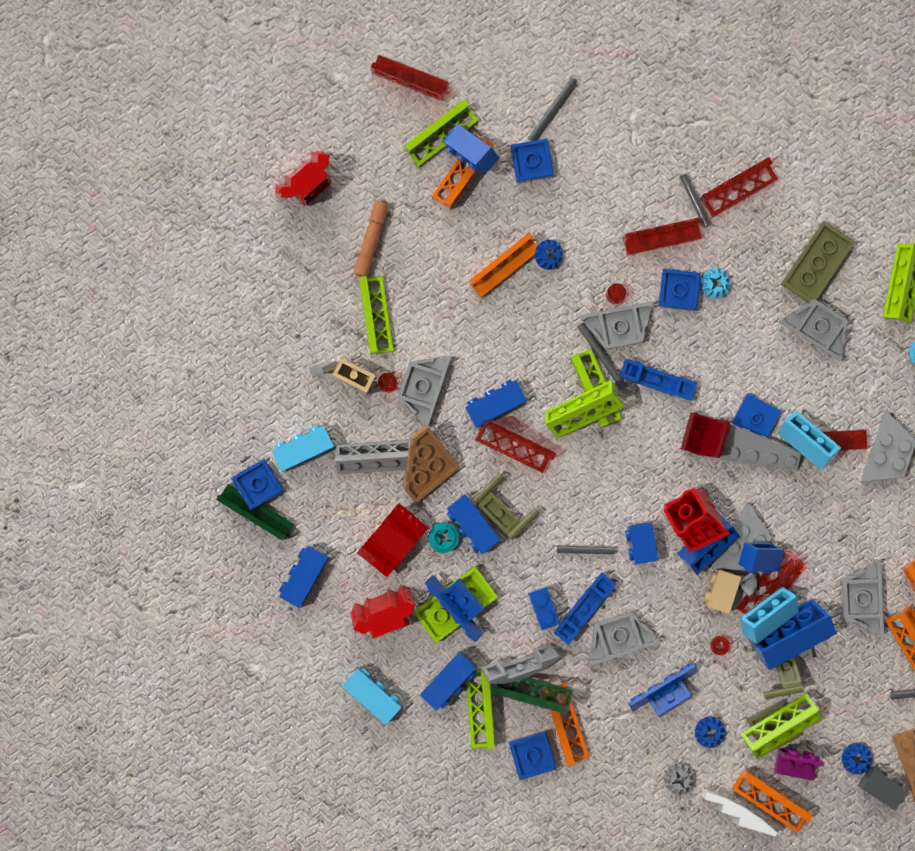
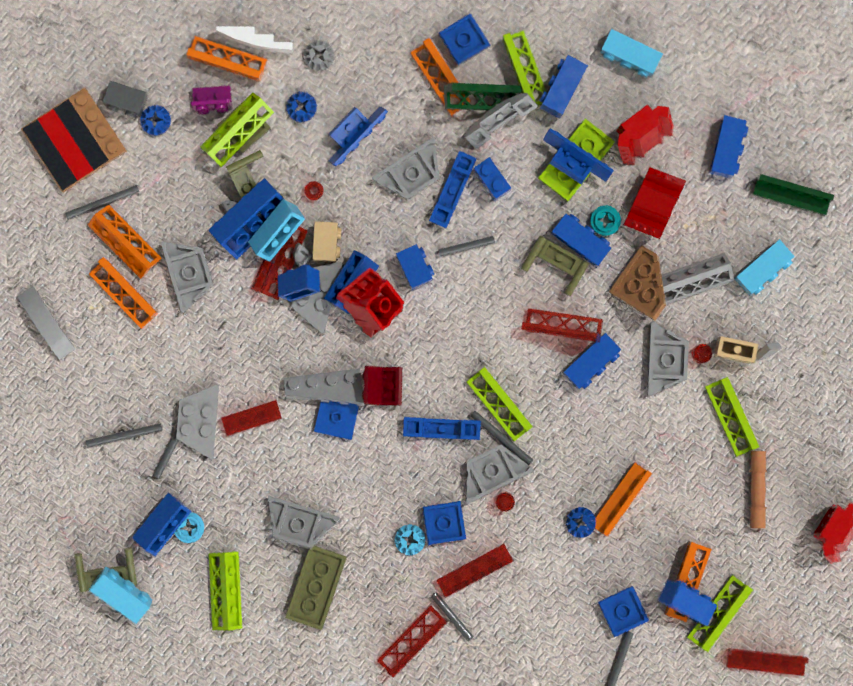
camera: 160 degrees right, 0 degrees up
blue plate [231,459,284,511] -> none
lime fence [545,380,624,438] -> none
medium azure brick [777,411,841,471] -> none

